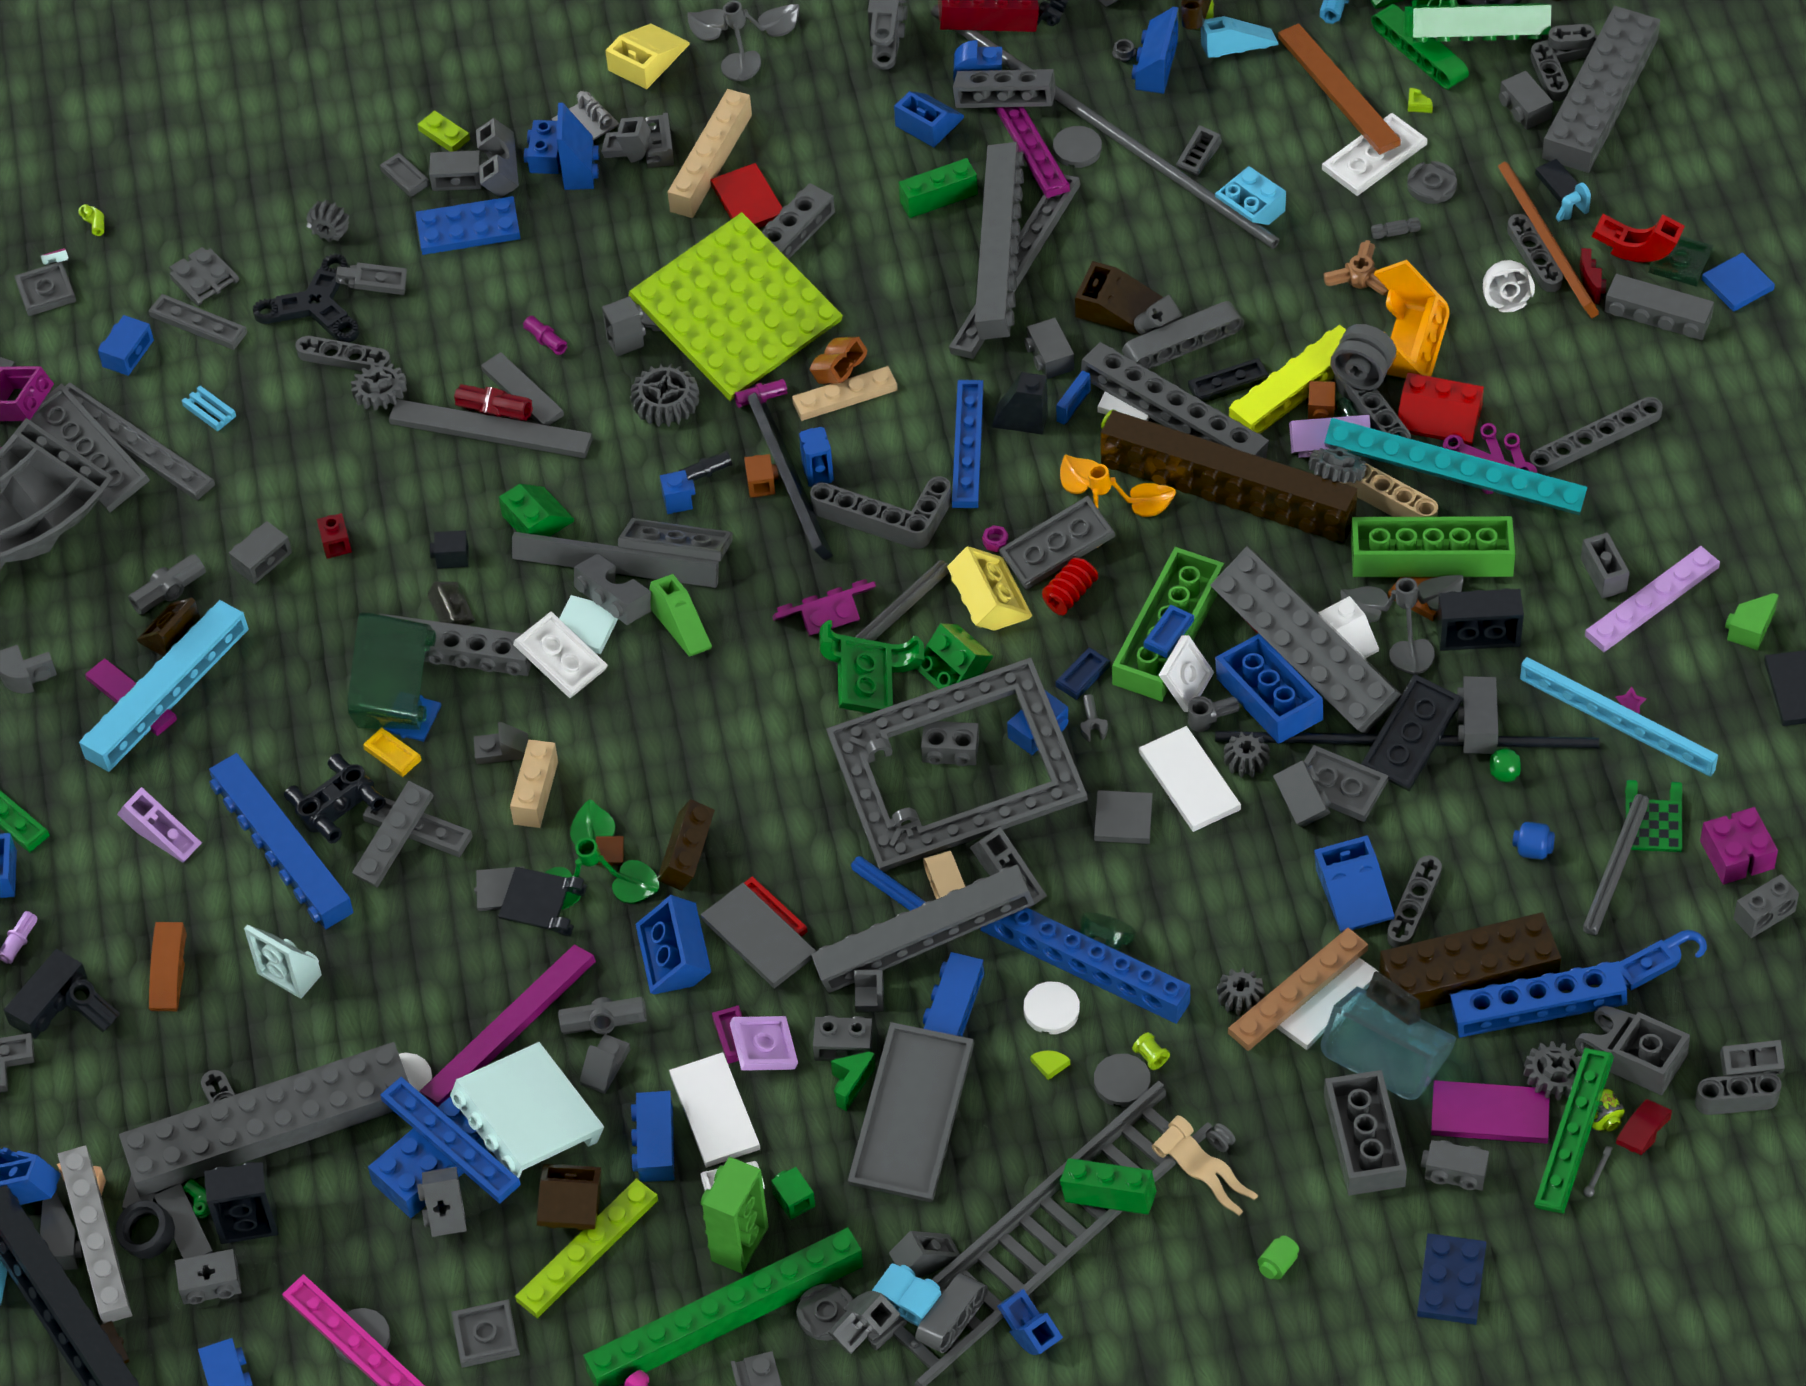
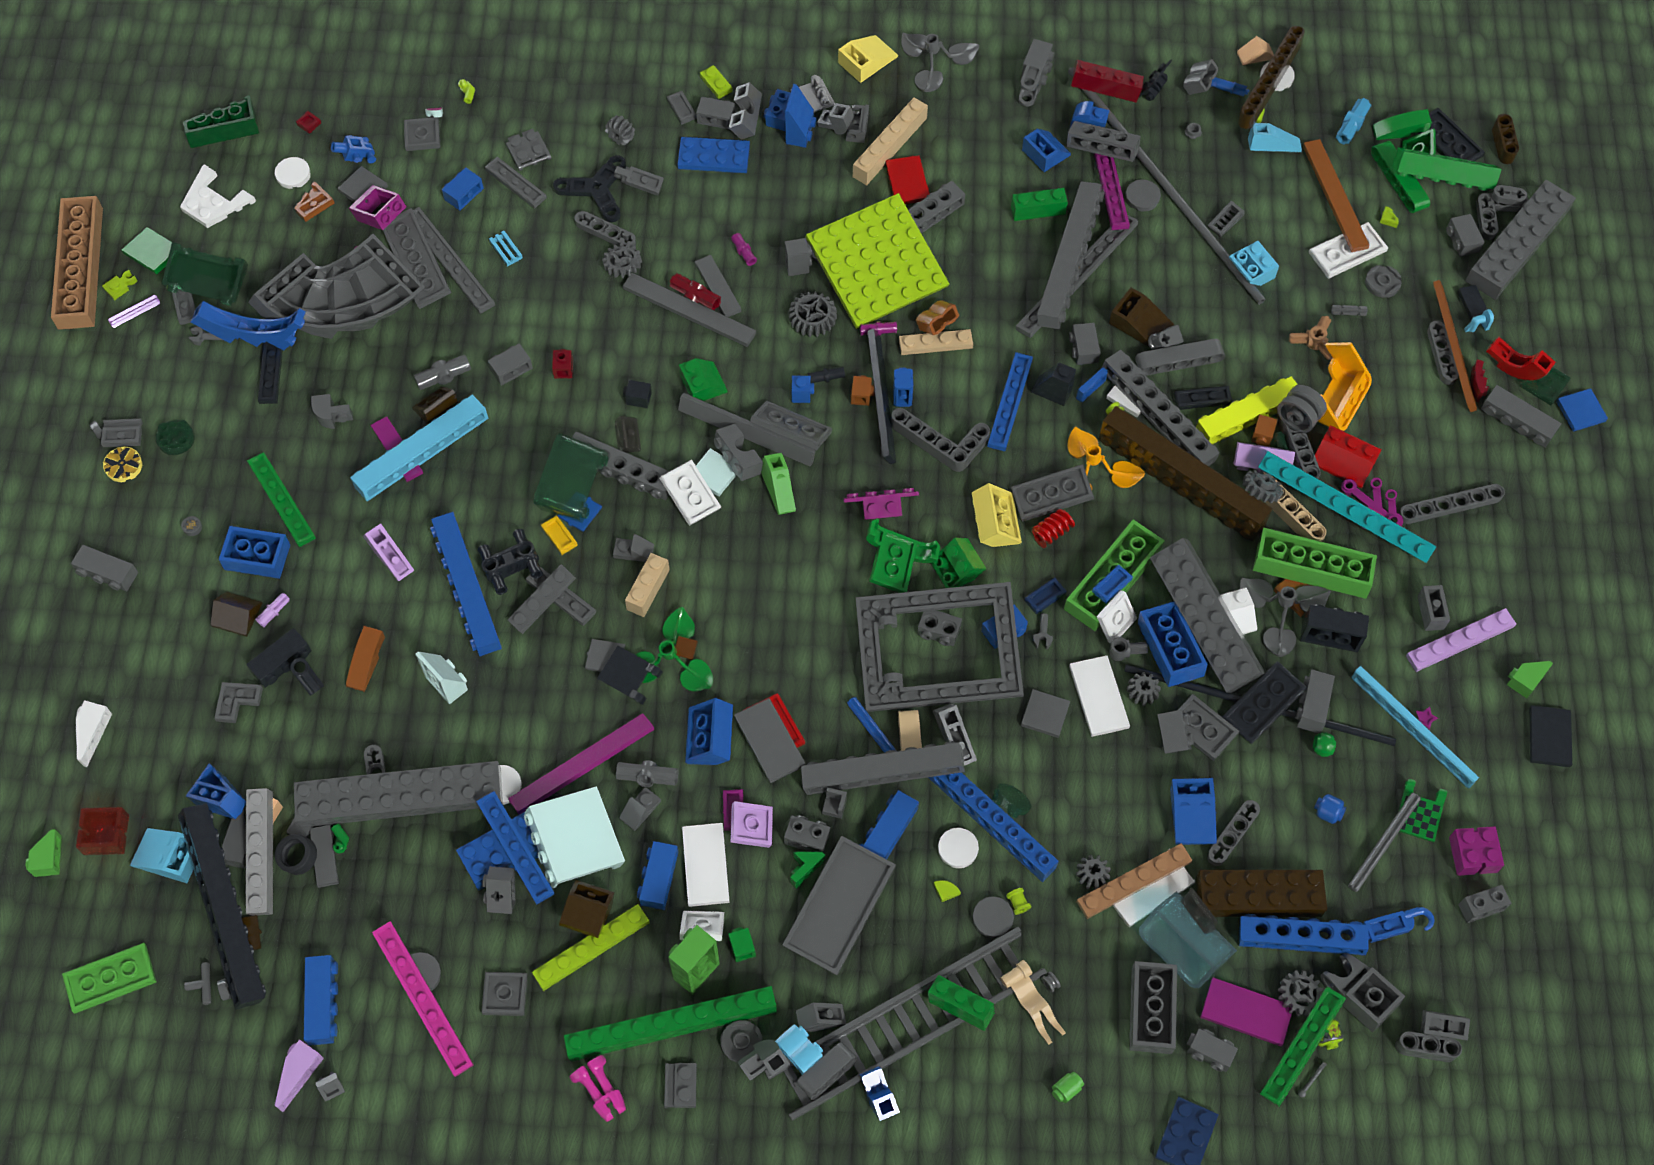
camera: 10 degrees right, 10 degrees up
dark grey brick [175,1249,242,1305] -> none
black brick [204,1162,279,1244] -> none
dark brown brick [657,799,715,891] -> none
dark grey axle [855,560,949,641] -> none
magenta tile [982,525,1009,552] -> none
blue slope [1132,7,1179,94] -> none
white cylinder [1483,260,1535,312] -> none
dark red slope [1616,1099,1672,1155] -> none

